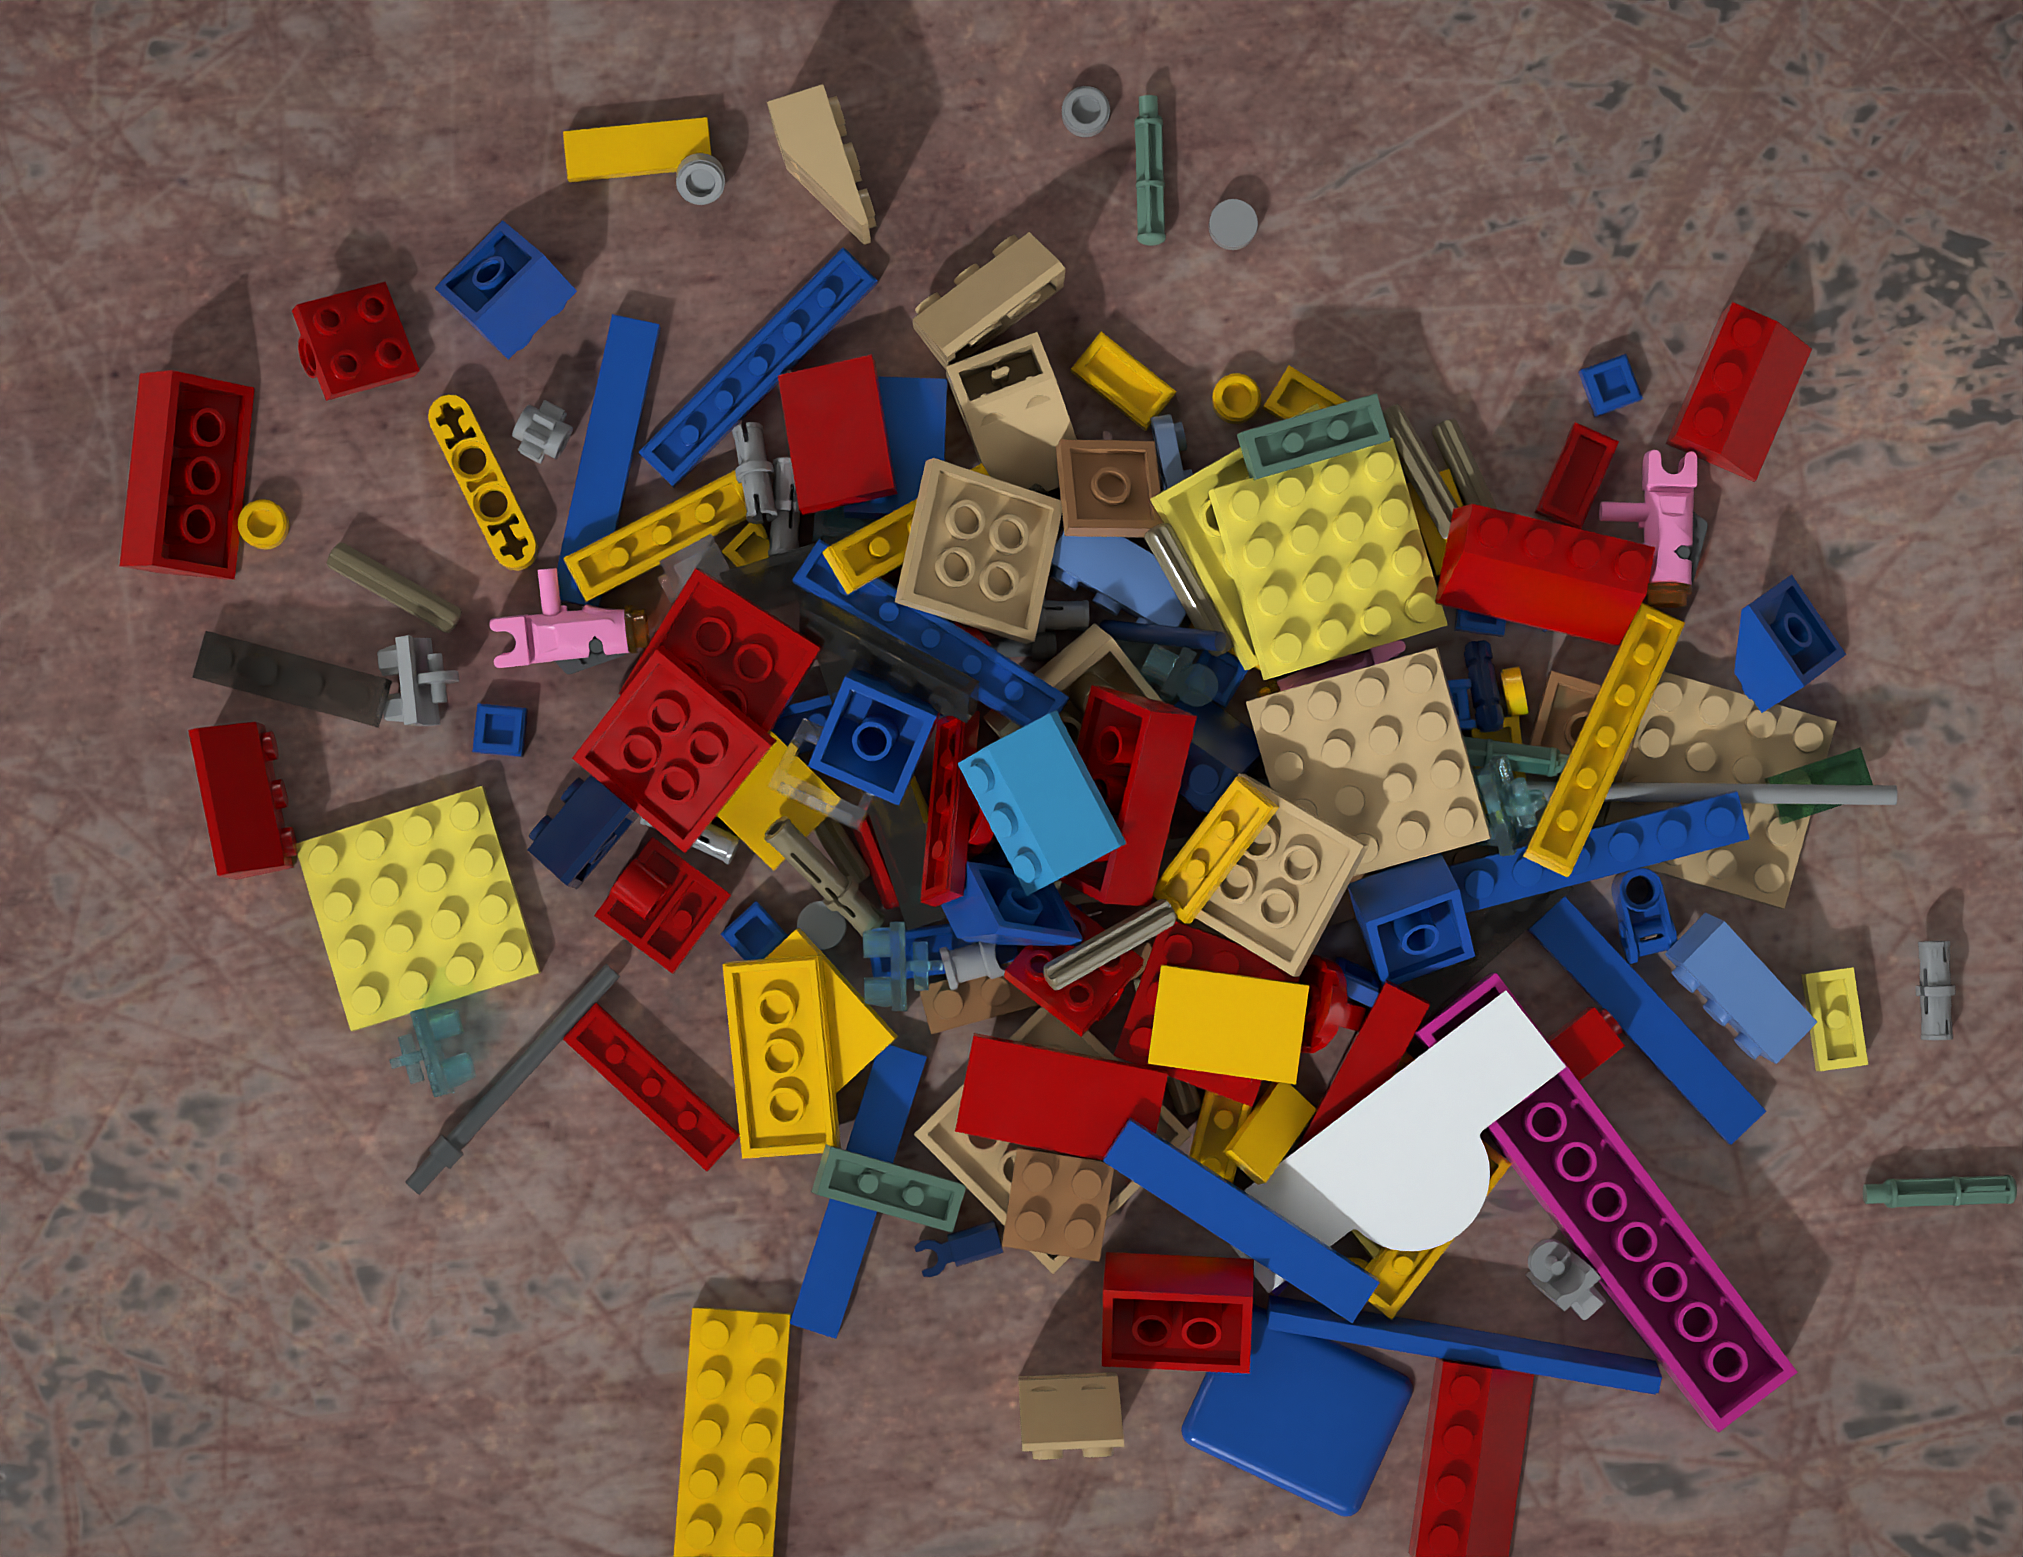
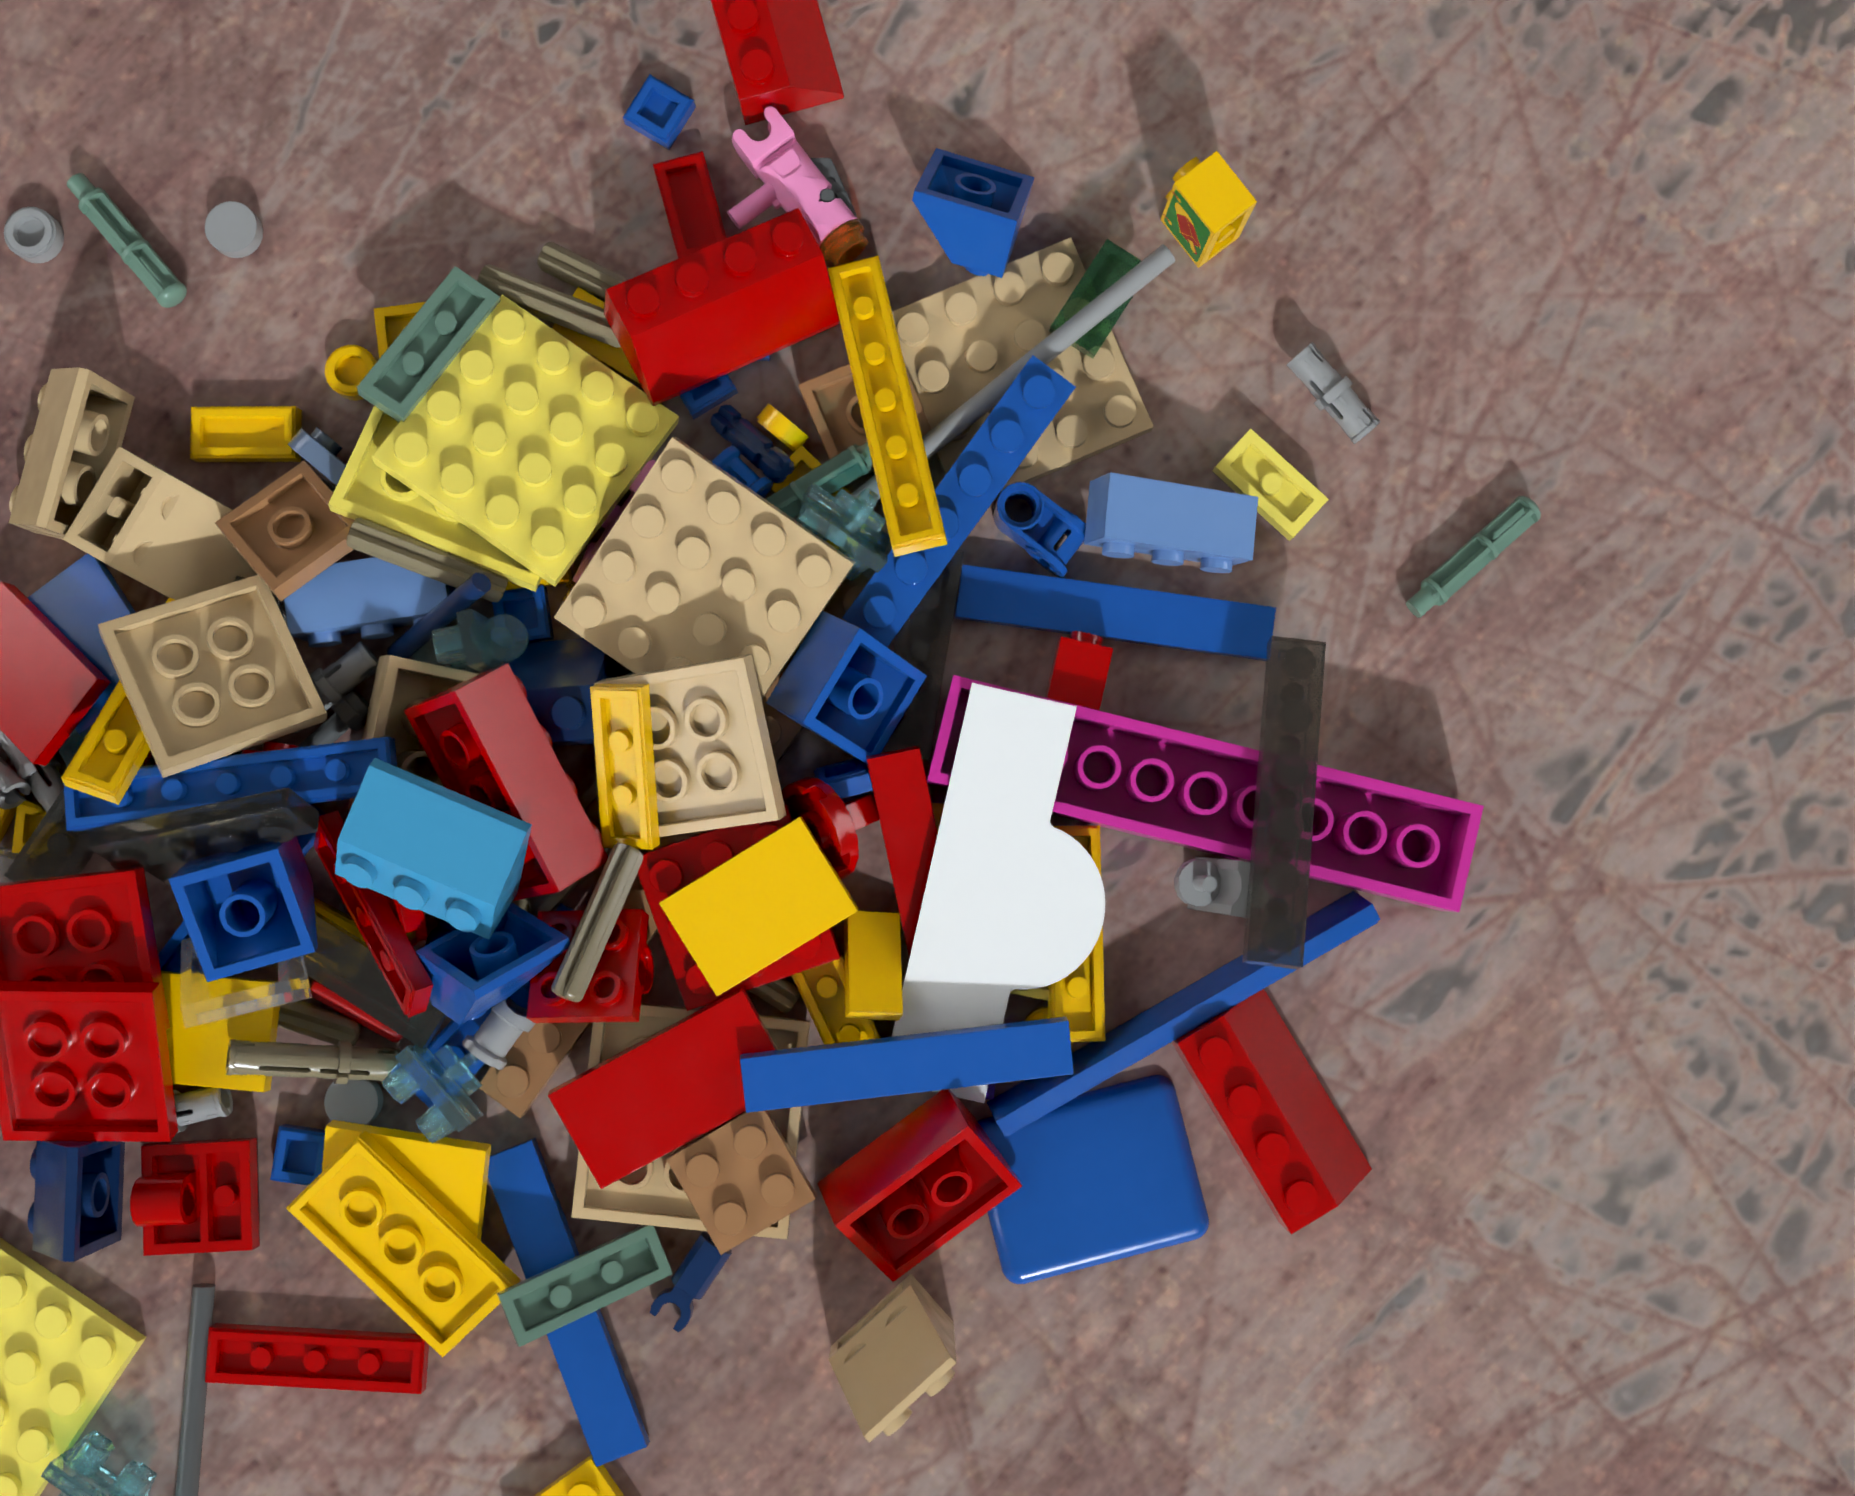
camera: 35 degrees left, 0 degrees up
none -> yellow brick [1161,151,1257,268]
none -> clear smoke plate [1242,636,1326,969]

